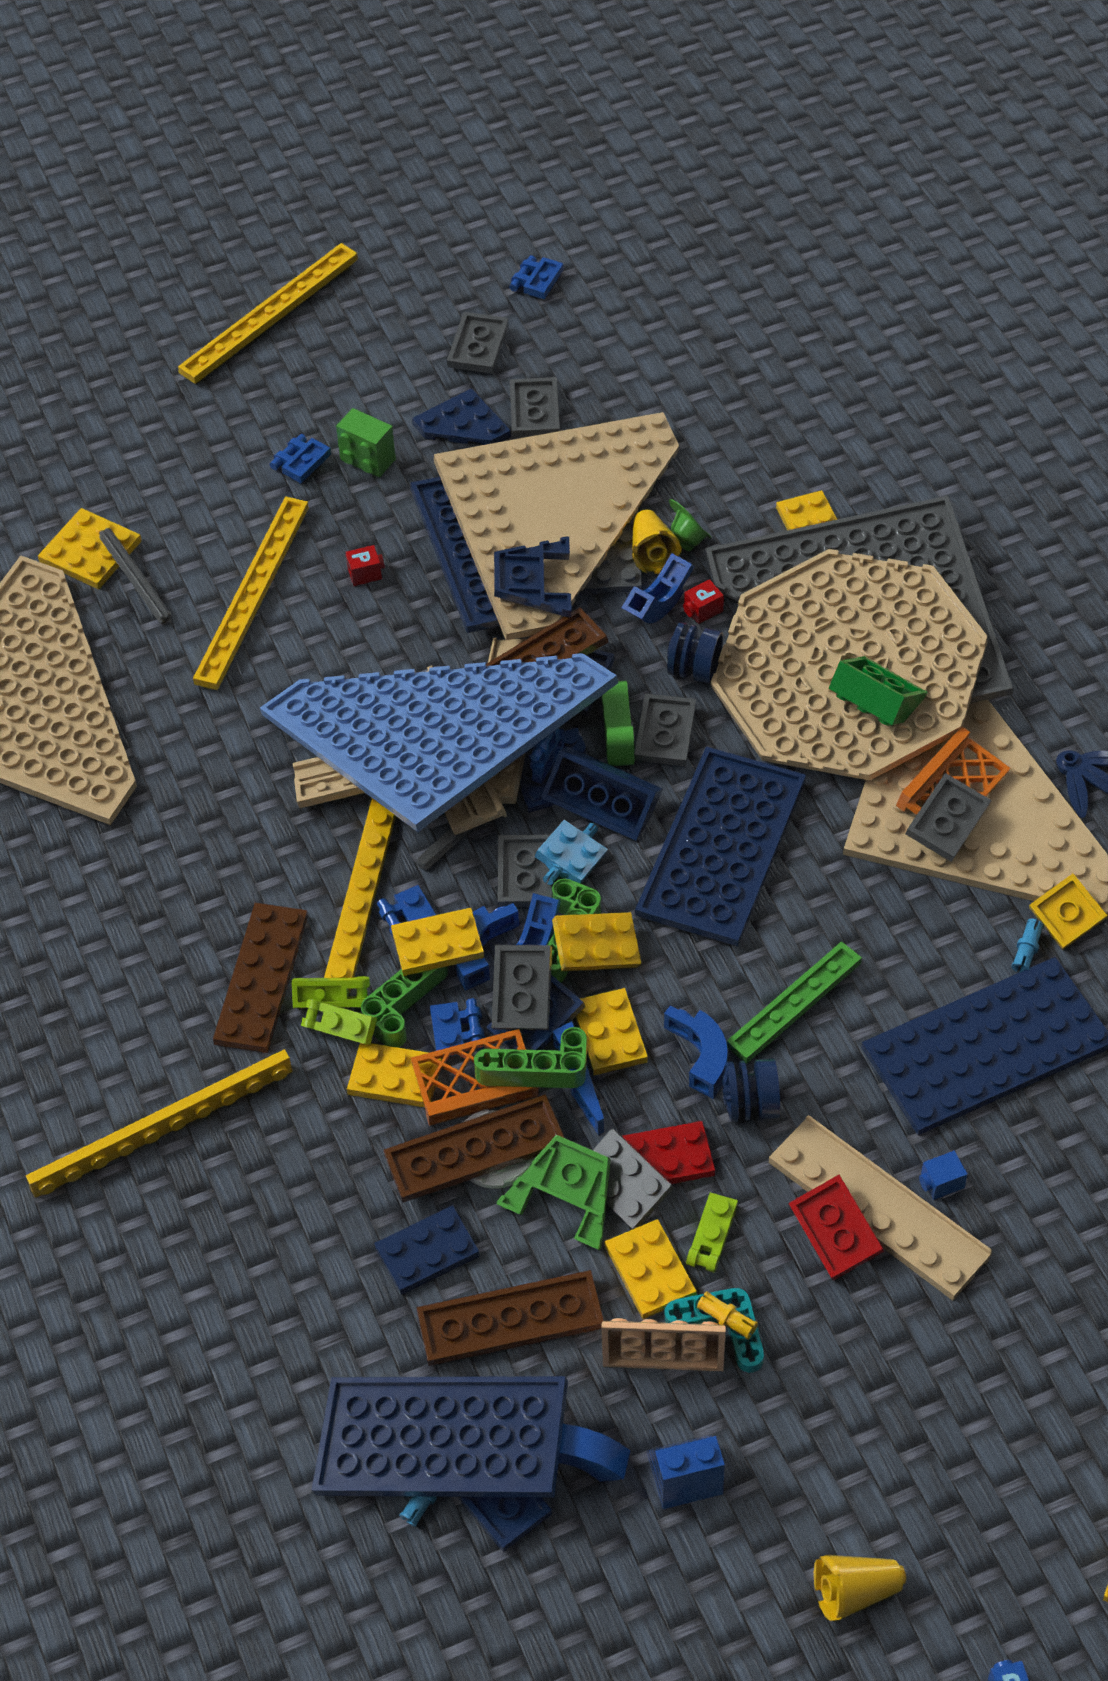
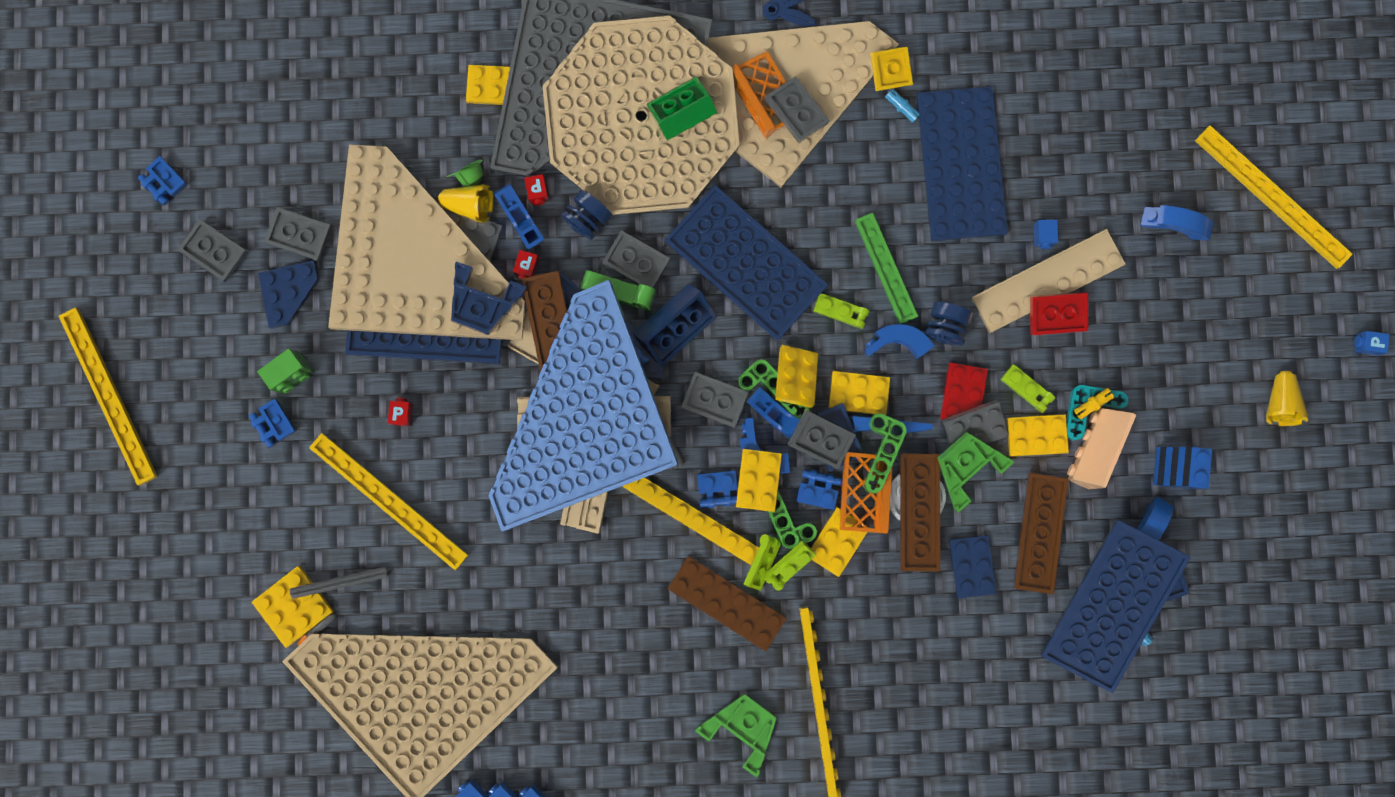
camera: 65 degrees left, 30 degrees up
dark azure plate [534,820,608,885] -> none
none -> dark grey piece [297,613,336,646]
none -> red brick [513,250,540,280]
none -> bright green wing [695,693,776,778]
none -> lime plate [813,293,870,329]
none -> blue arch [1141,205,1214,241]

